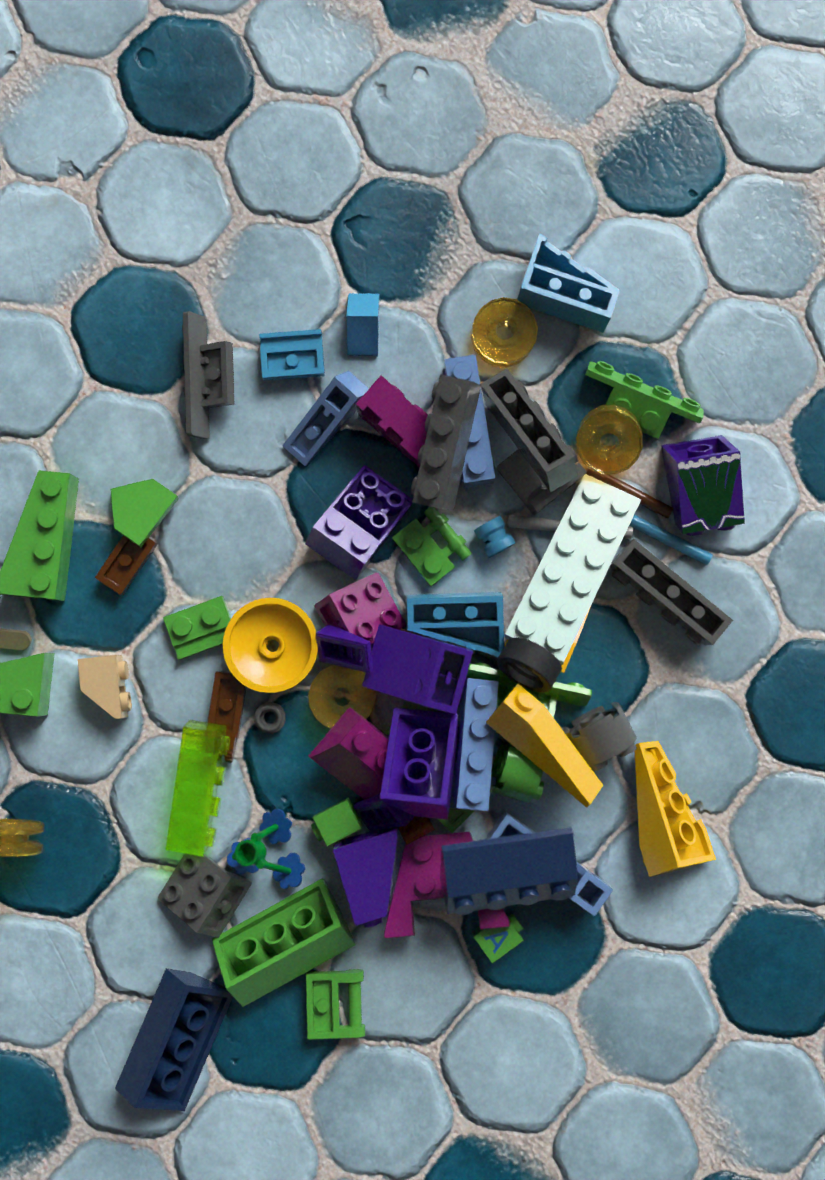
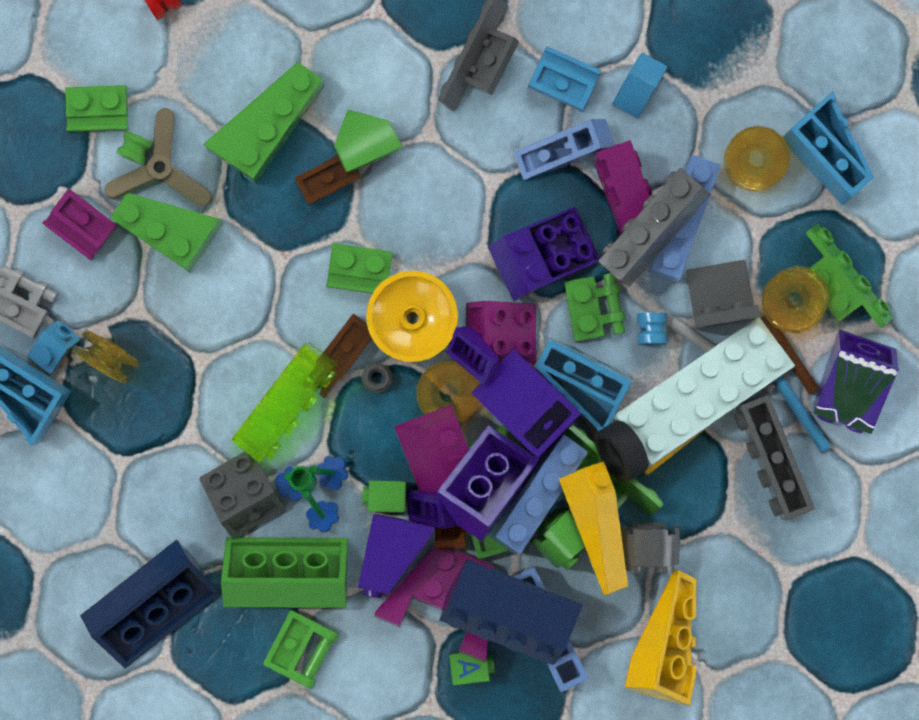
camera: 30 degrees right, 0 degrees up
tan slope [78,655,132,719] -> none
dark grey brick [480,369,579,492] -> none

